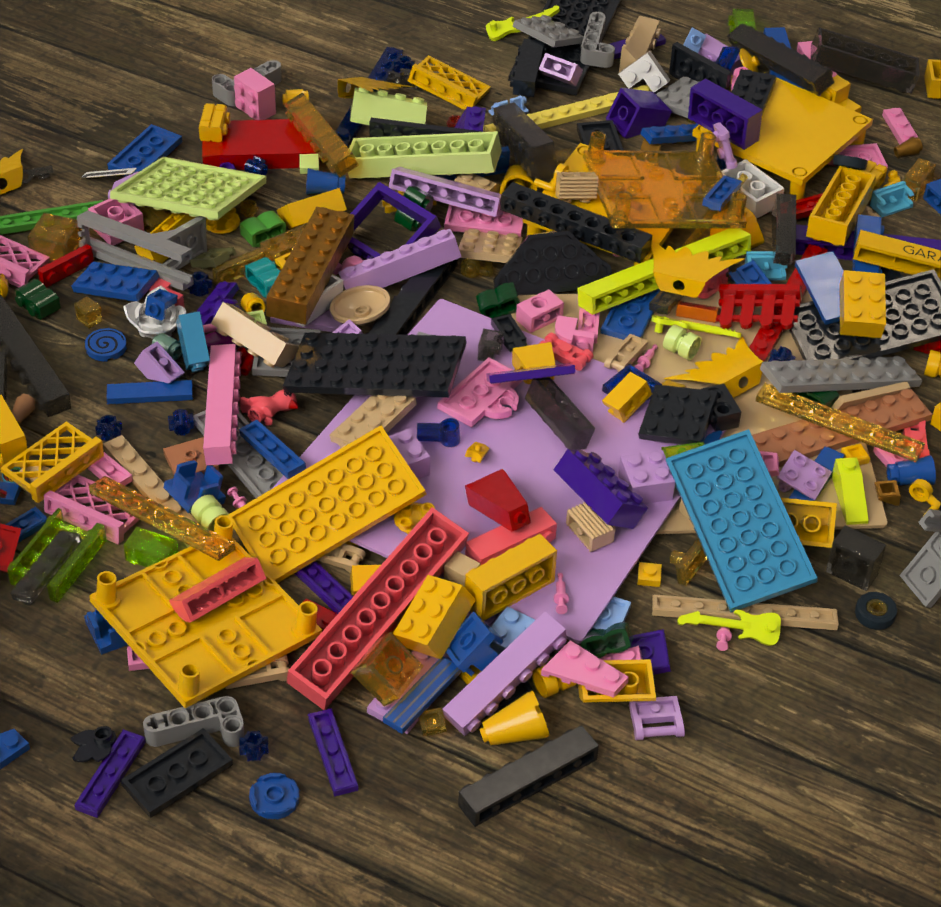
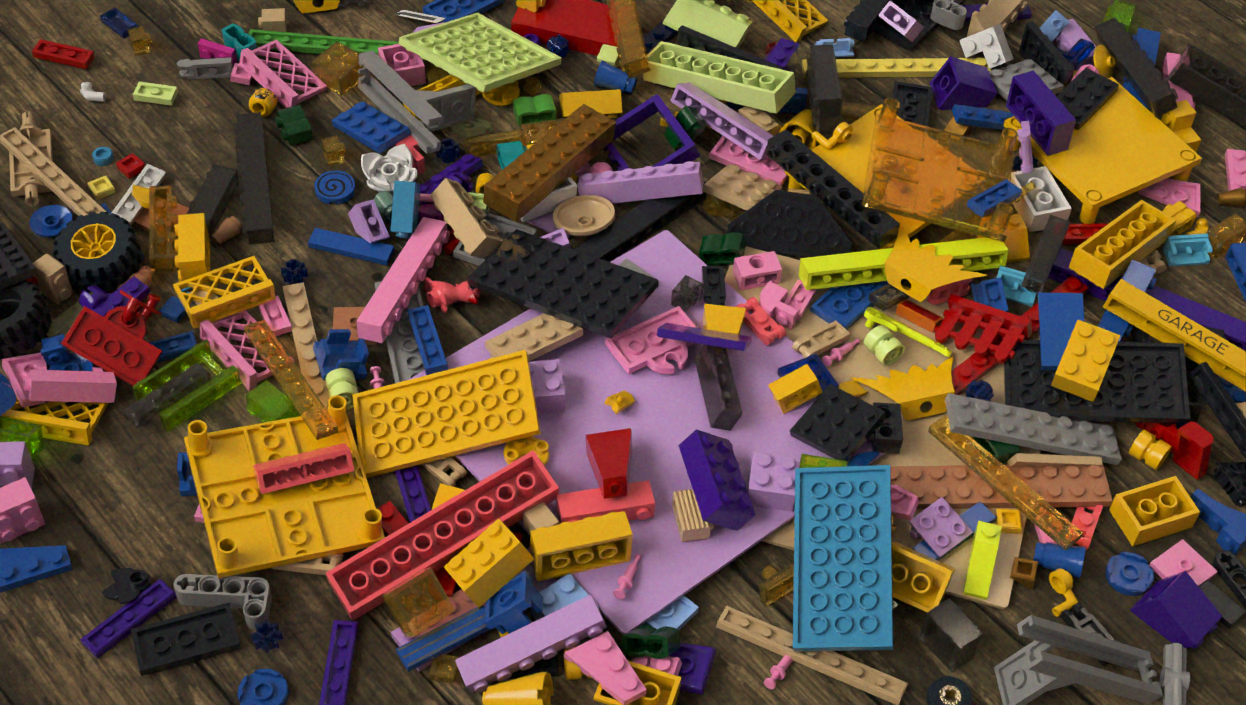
camera: 20 degrees right, 5 degrees up
red plate [38,244,94,287] -> none
blue bracket [145,289,178,321] -> none
clear blue gear [168,409,195,436] -> none
clear blue piece [417,418,460,447] -> none
tan brick [555,172,598,203] -> none
yellow plate [637,562,662,587] -> none
neon yellow piece [677,610,781,646] -> none
black bush [833,155,868,170] -> none

